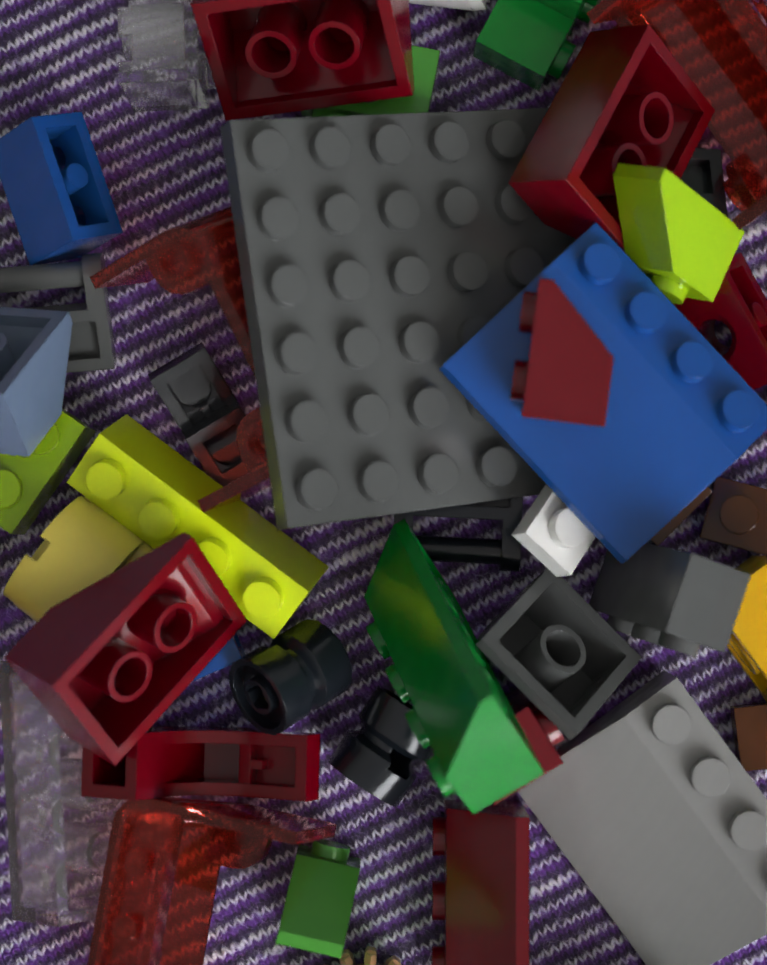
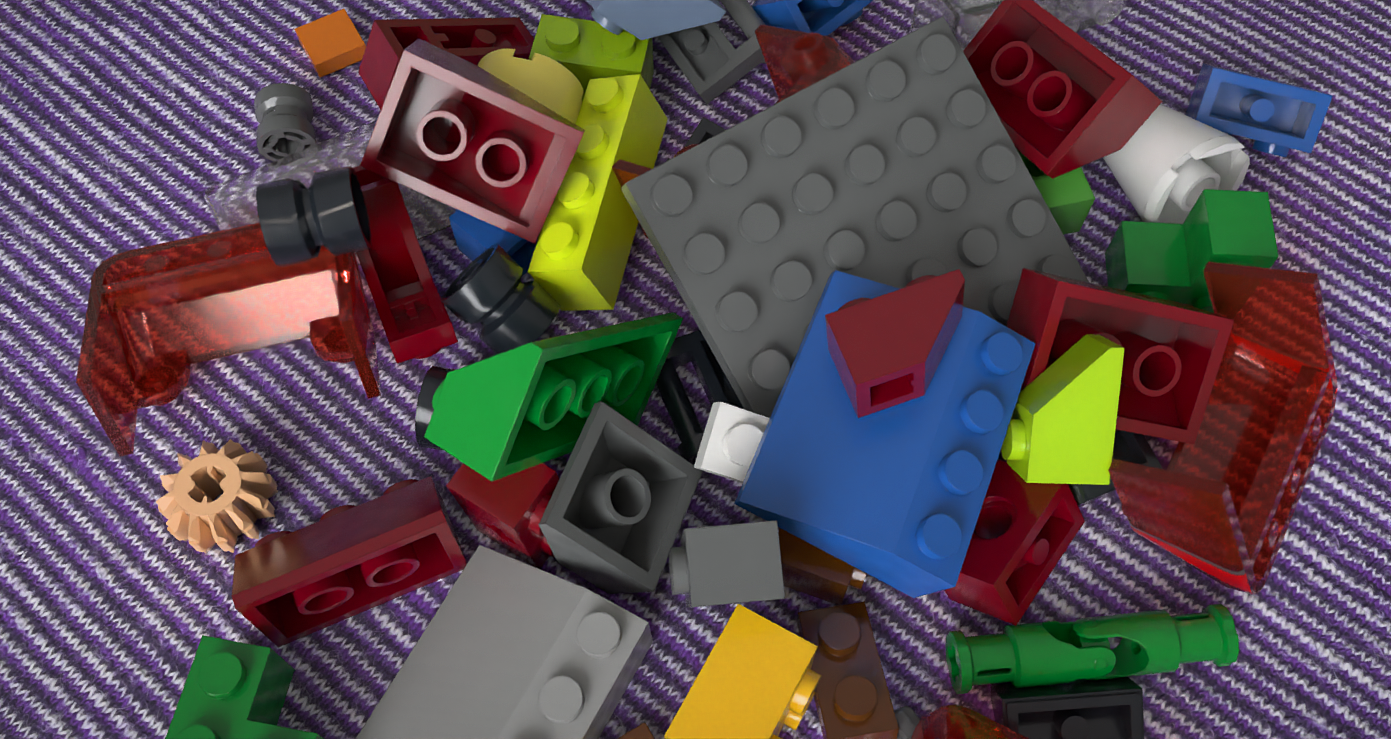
camera: 70 degrees right, 25 degrees down
bright green slope [276,839,361,958] -> none
none -> black wheel [256,166,372,268]

